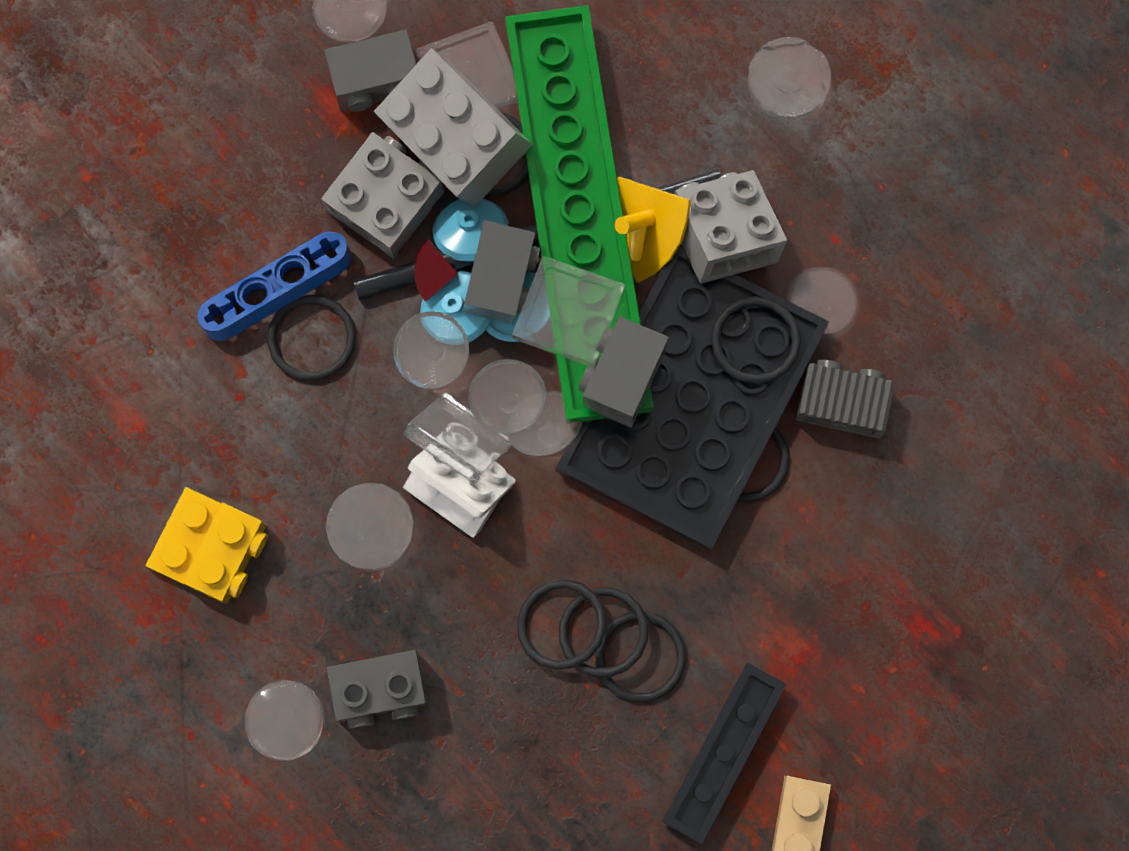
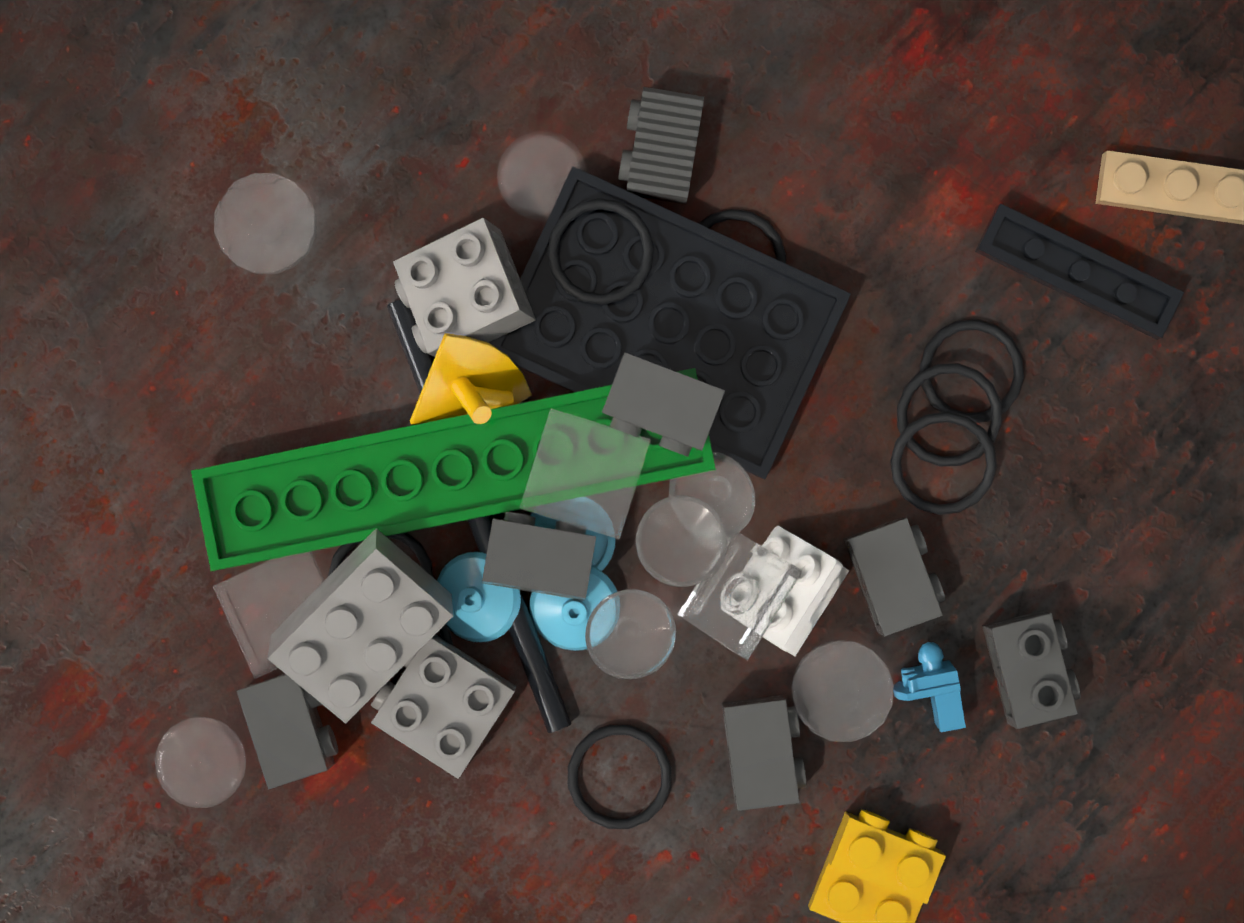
camera: 85 degrees left, 10 degrees up
blue beam [197,232,352,341] -> none
clear piece [244,680,325,761] -> none
dark red tile [414,239,458,302] -> none
none -> dark grey brick [722,695,807,811]
none -> dark grey brick [843,518,945,637]
none -> dark azure piece [893,642,966,732]

